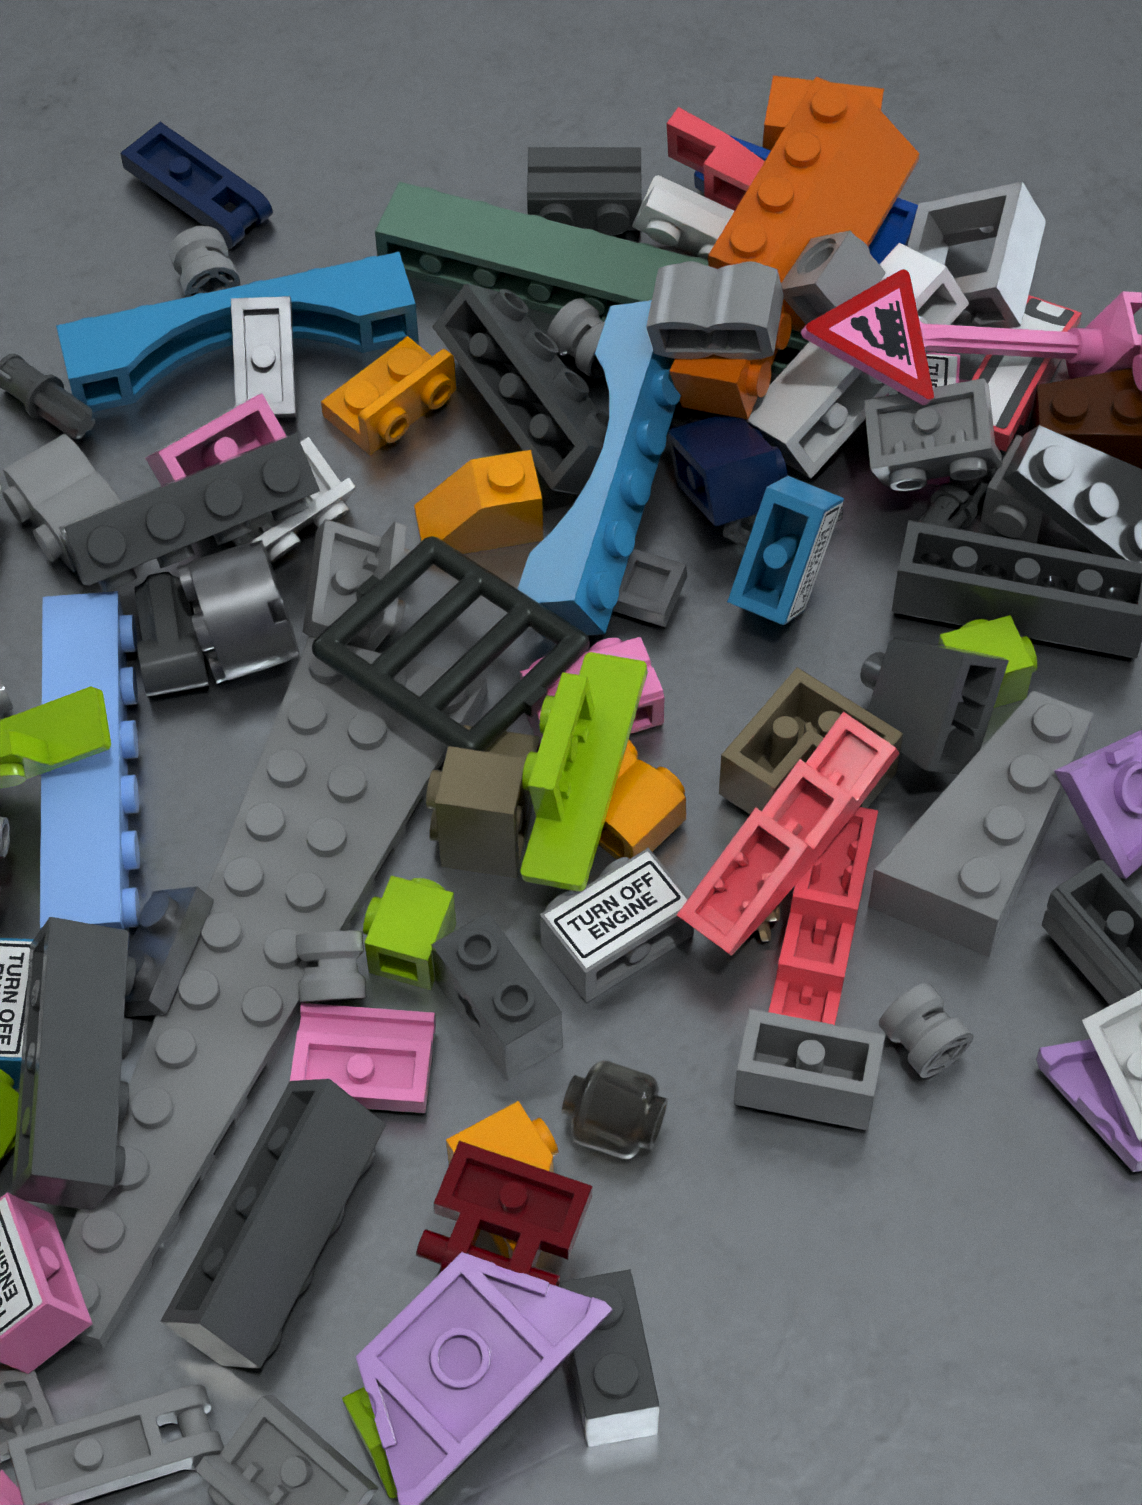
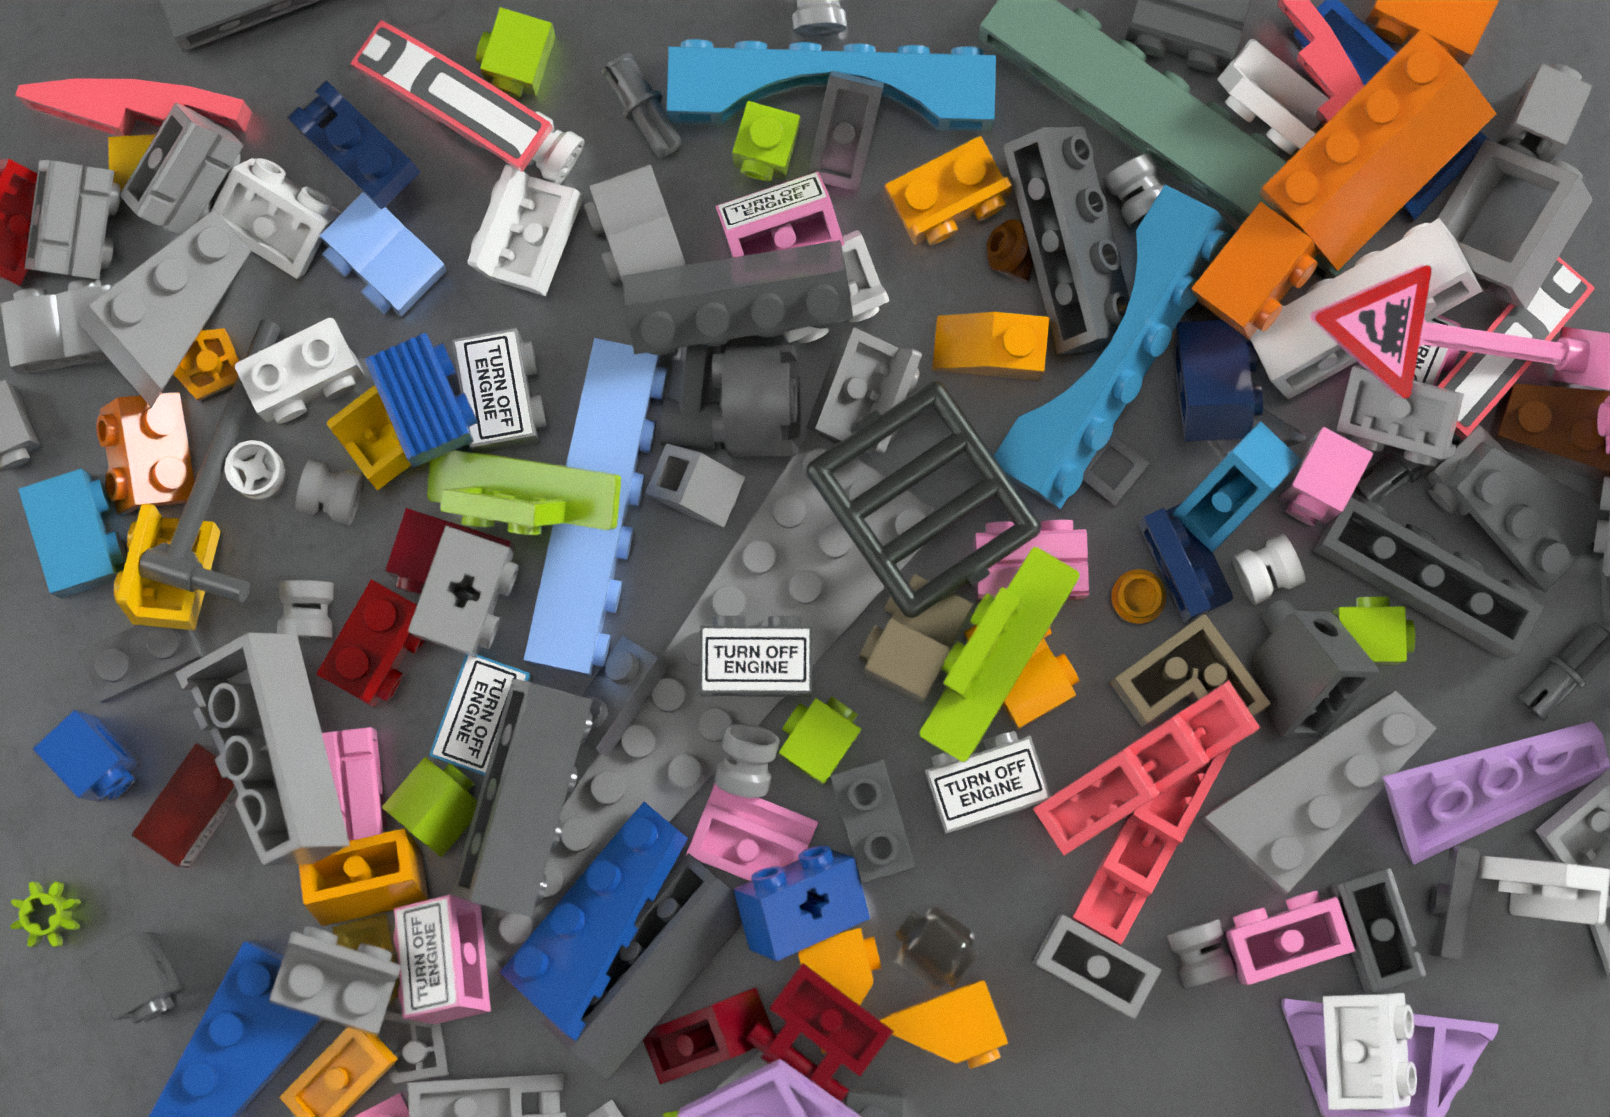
camera: 15 degrees right, 25 degrees up
light grey brick [646,261,784,360] -> none
light grey brick [781,230,886,324] -> none
none -> blue wing [500,801,688,1041]
none -> dark red slope [643,987,774,1085]
none -> light grey brick [645,443,745,527]
none -> brick [700,616,812,697]
none -> lime brick [732,101,800,181]
none -> blue brick [733,846,870,961]
none -> light orange slope [879,979,1009,1069]
none -> reddish brown plate [986,219,1034,283]
none -> light orange plate [1111,569,1166,624]
none -> dark blue bracket [1138,504,1233,623]
none -> bright pink brick [1224,890,1355,985]
none -> white wheel [1232,533,1306,605]
none -> bright pink brick [1277,427,1373,526]
none -> light grey brick [1496,63,1593,163]

